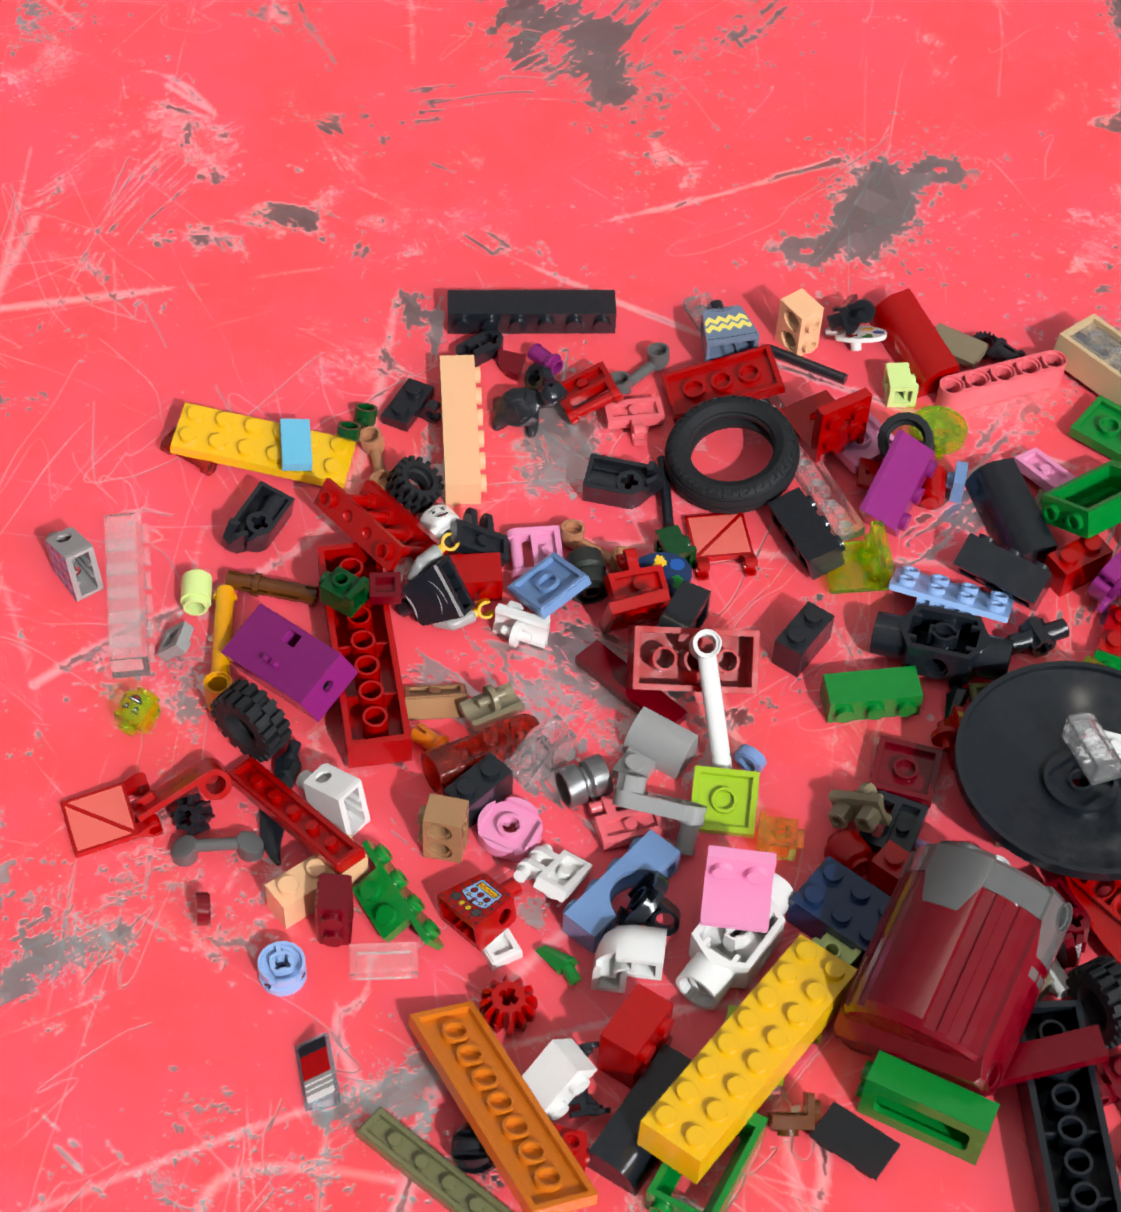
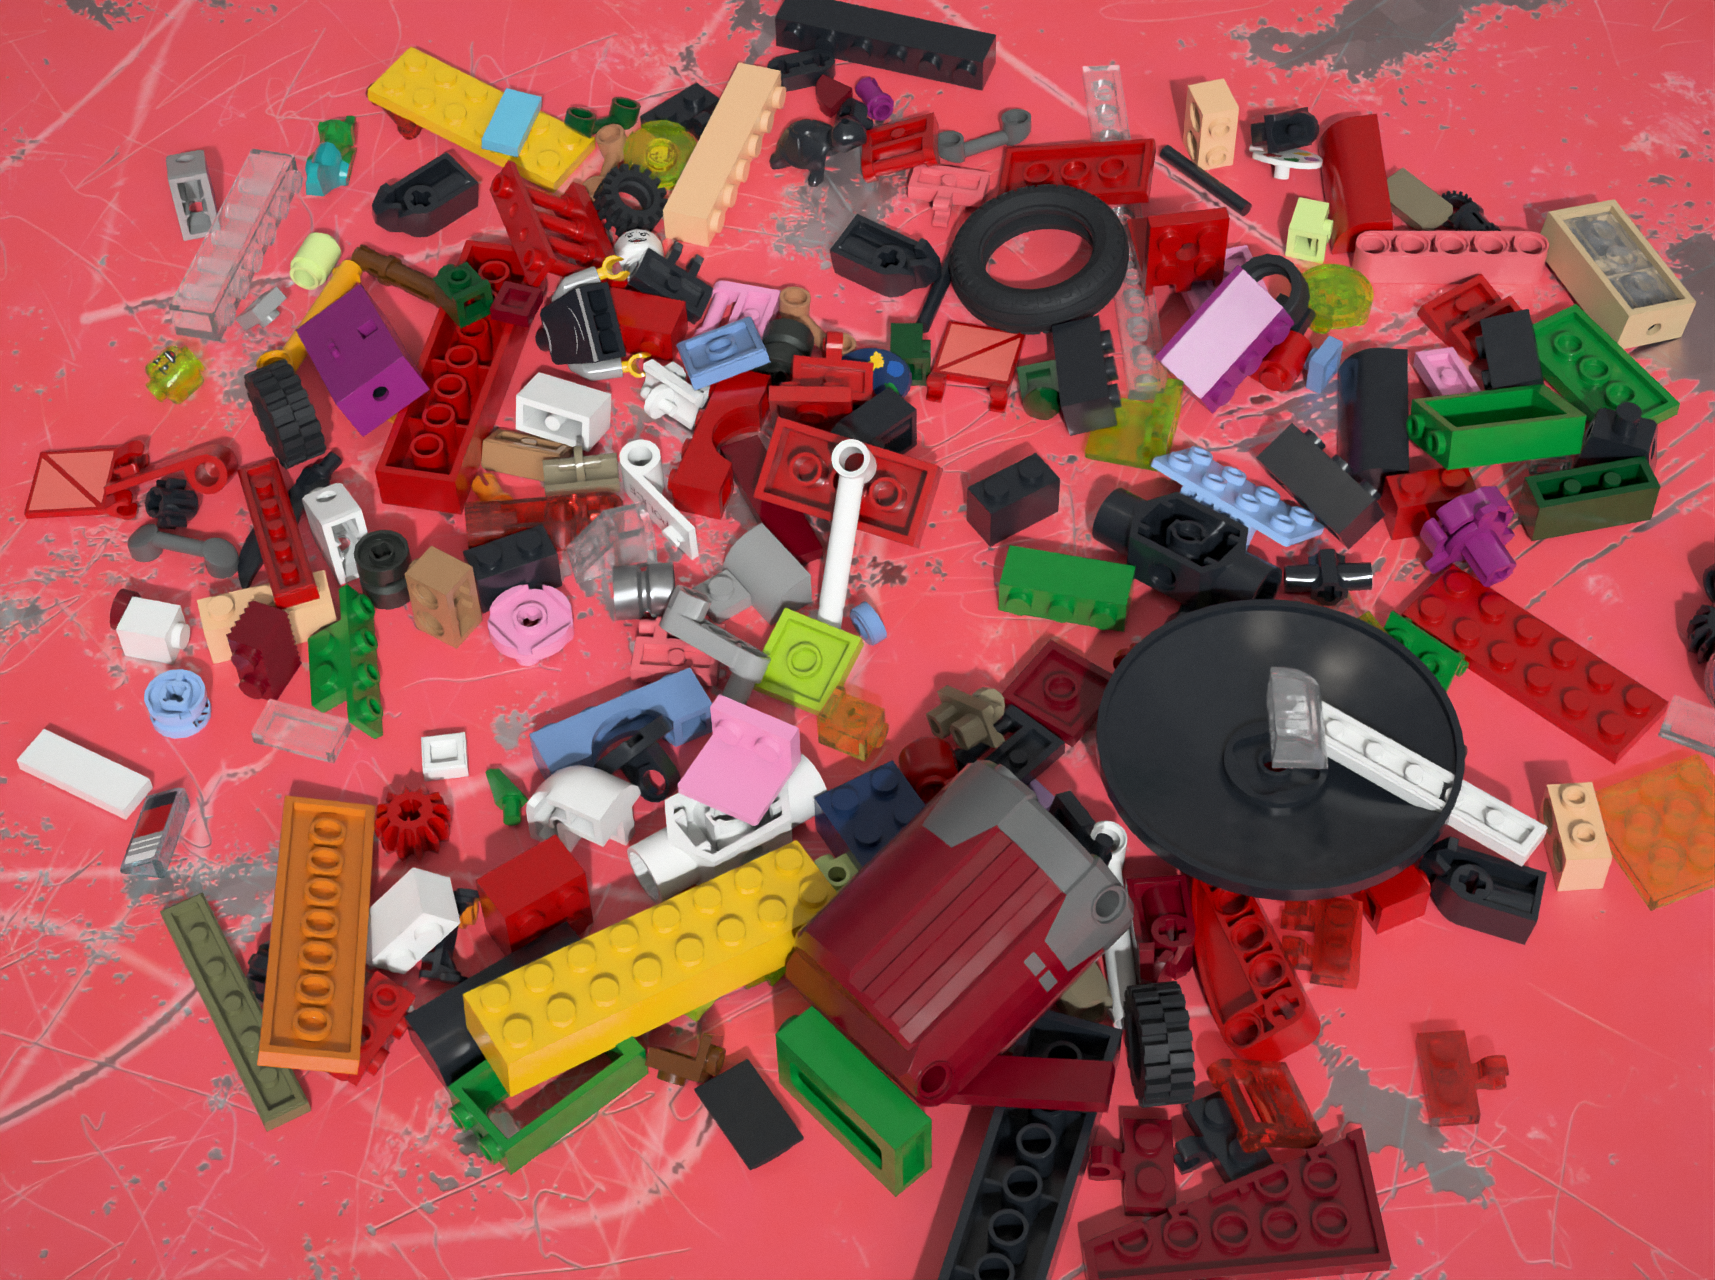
camera: 25 degrees right, 0 degrees up
red torso [437,873,523,951] -> none
white plate [514,844,593,903] -> none
sand blue torso [700,300,760,362] -> none
none -> white tile [17,729,153,820]
none -> white brick [116,596,190,665]
none -> animal [305,116,357,196]
none -> pearl dark grey wheel [353,530,412,610]
none -> white brick [516,372,611,452]
none -> white door [619,439,699,560]
none -> clear neon green tile [623,120,697,190]
none -> red arch [667,371,772,520]
none -> dark green plate [1017,360,1062,420]
none -> red slope [1417,273,1522,363]
none -> black brick [1475,309,1544,391]

